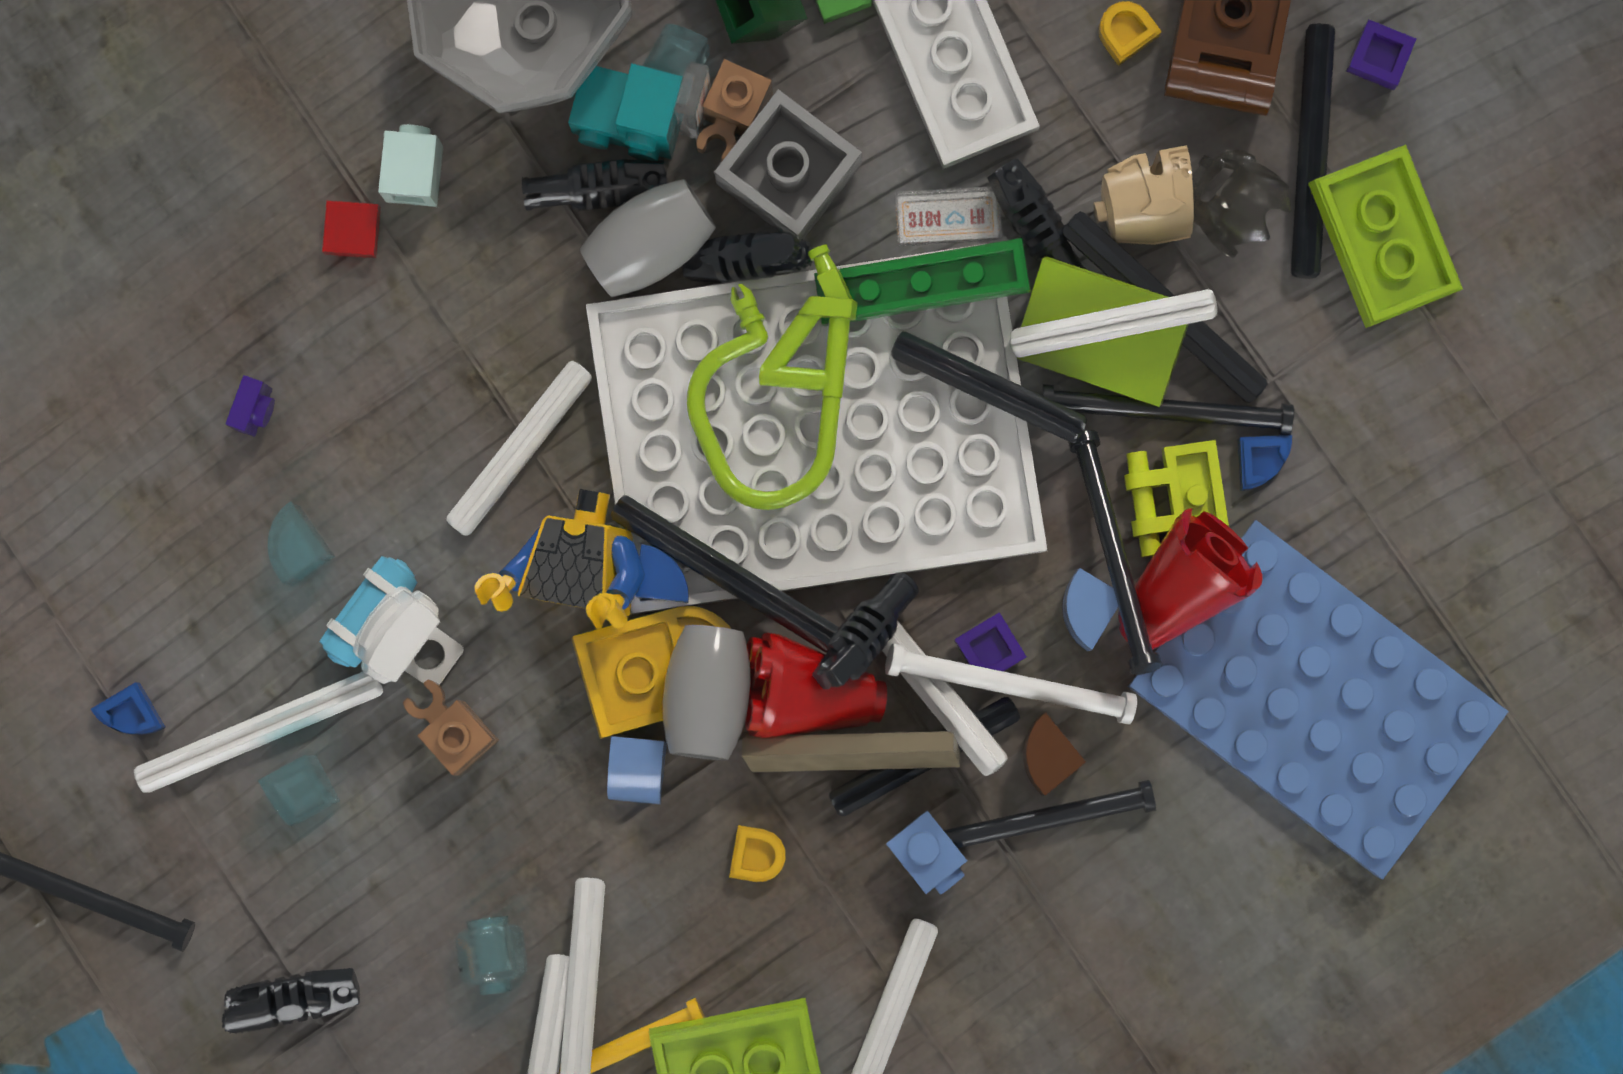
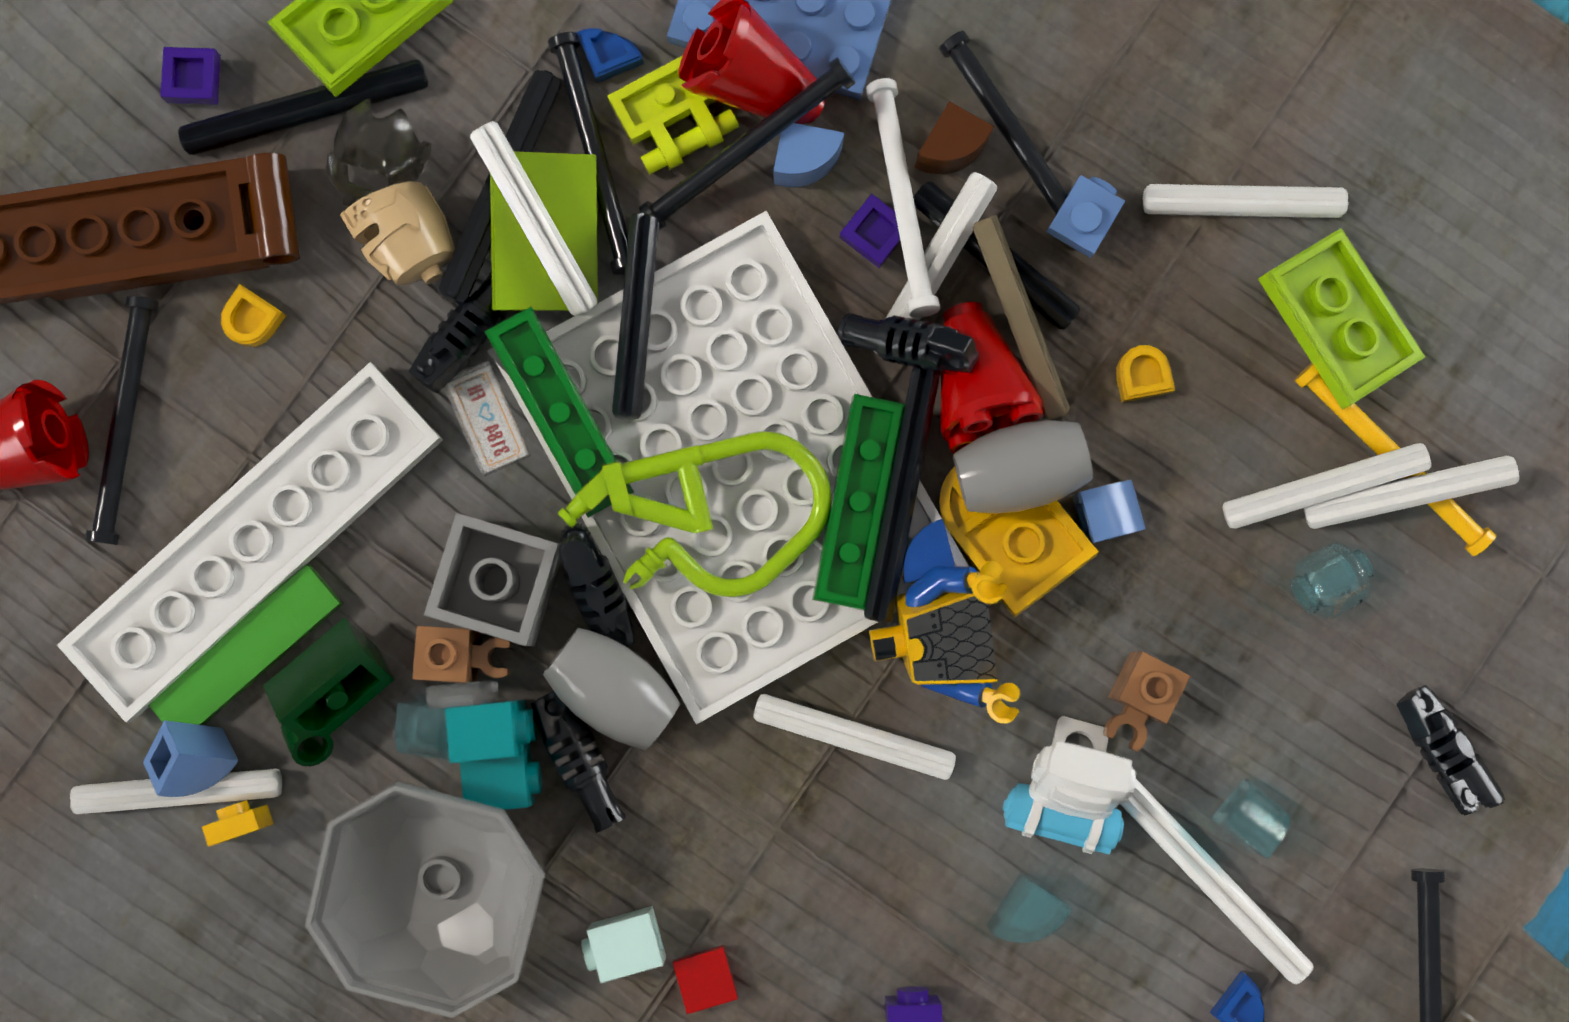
camera: 115 degrees left, 0 degrees up
none -> green tile [812,393,905,610]

